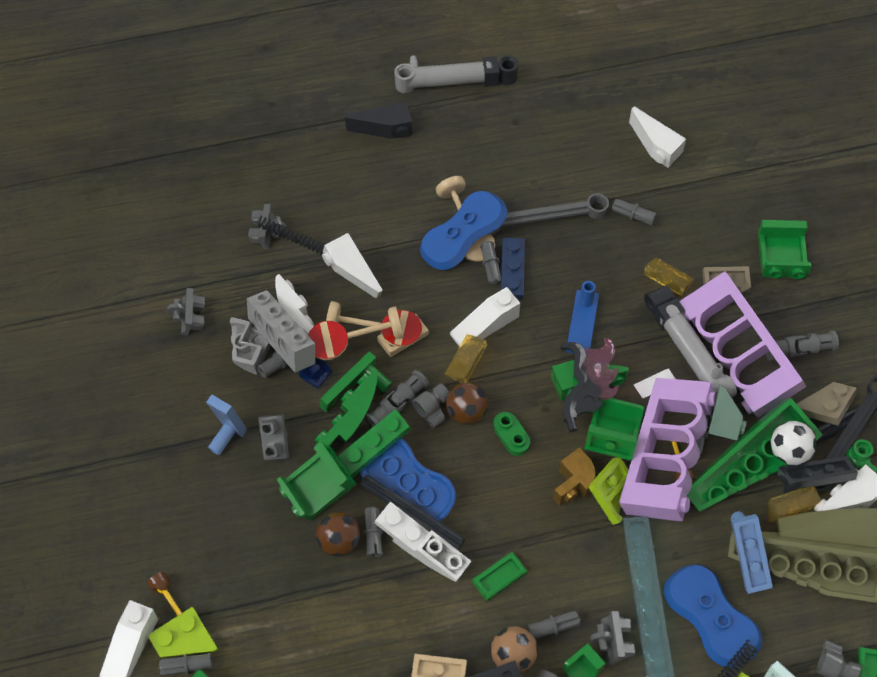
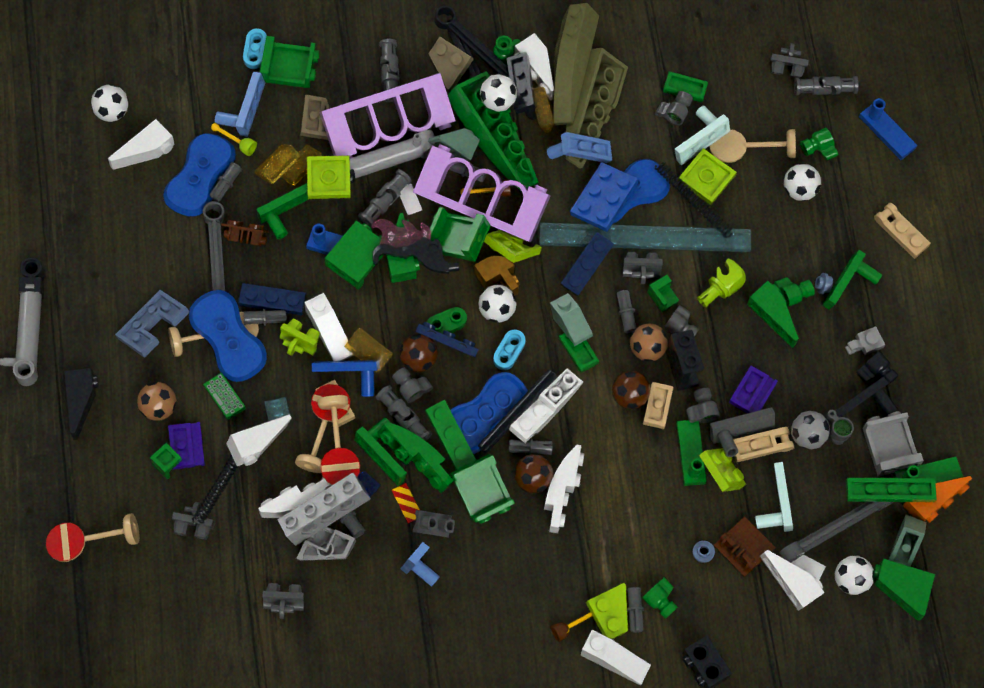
camera: 90 degrees left, 10 degrees up
none -> piece [46,513,140,562]
none -> white piece [91,84,128,122]
none -> sand blue plate [115,290,189,358]
none -> medium nougat piece [137,382,177,421]
none -> green panel [150,443,182,479]
none -> blue plate [163,133,236,216]
none -> dark purple plate [168,422,205,470]
none -> tile [203,373,246,421]
none -> lime hinge [211,123,257,156]
none -> medium blue piece [215,72,265,137]
none -> reddish brown hinge [221,220,269,246]
none -> medium azure plate [243,29,267,69]
none -> clear yellow slope [254,144,300,184]
none -> green piece [256,183,309,239]
none -> clear light blue tile [264,397,289,421]
none -> lime hips [280,318,320,356]
none -> lime plate [307,156,351,199]
none -> blue piece [312,360,380,397]
none -> green panel [325,221,390,290]
none -> dark grey piece [358,169,412,228]
none -> sticker [392,483,419,523]
none -> dark blue plate [415,322,479,357]
none -> white piece [478,285,516,323]
none -> medium azure plate [493,330,525,370]
none -> white slope [544,445,584,533]
none -> sand green slope [550,293,593,346]
none -> dark blue plate [560,232,614,297]
none -> blue plate [570,162,638,232]
none -> reddish brown piece [612,371,650,409]

